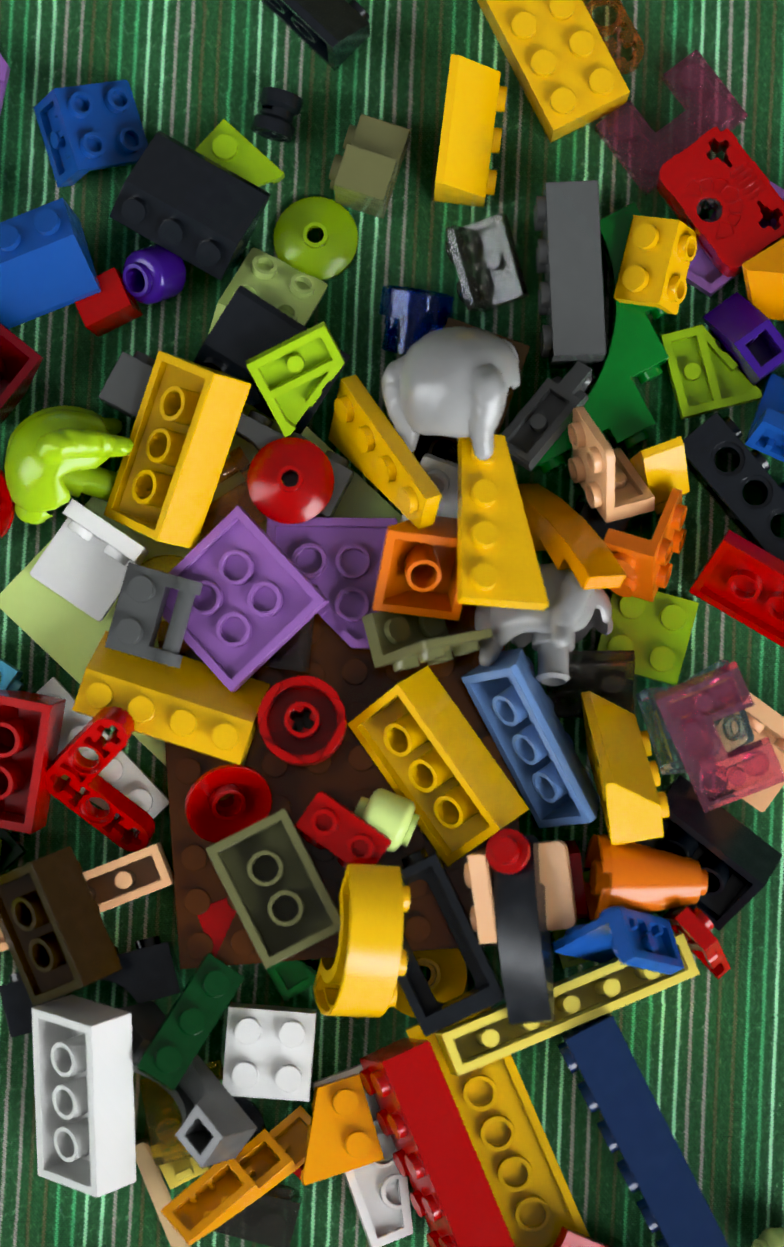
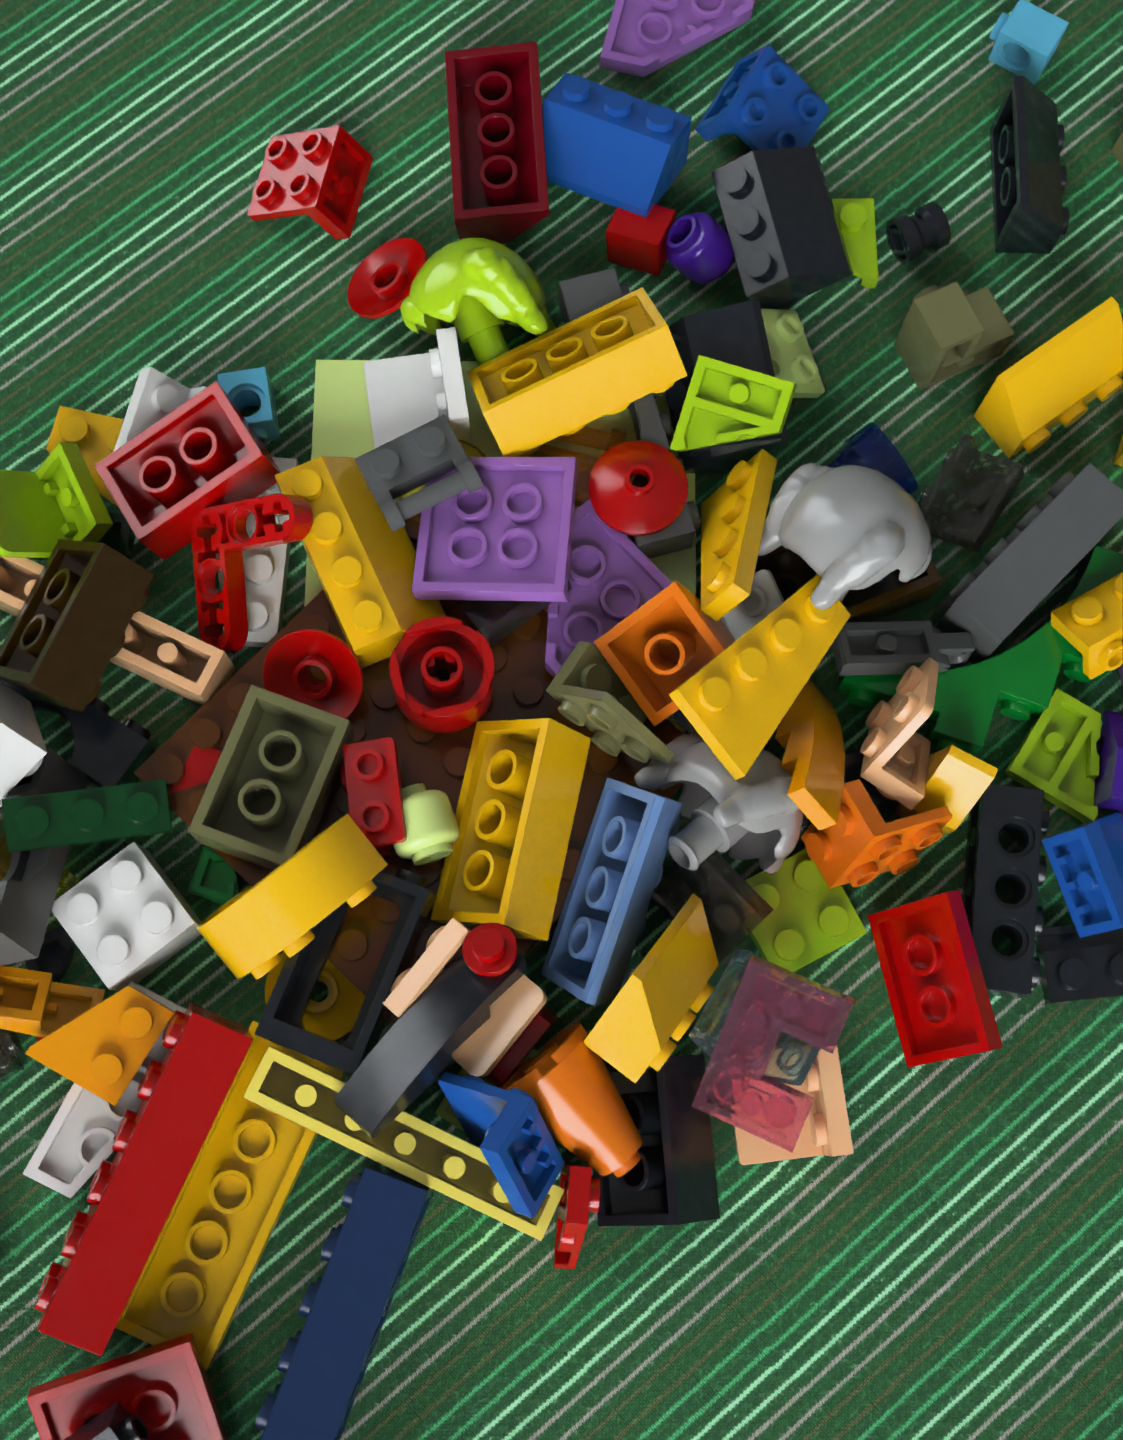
camera: 45 degrees right, 10 degrees down
lime dish [273,197,358,281] -> none

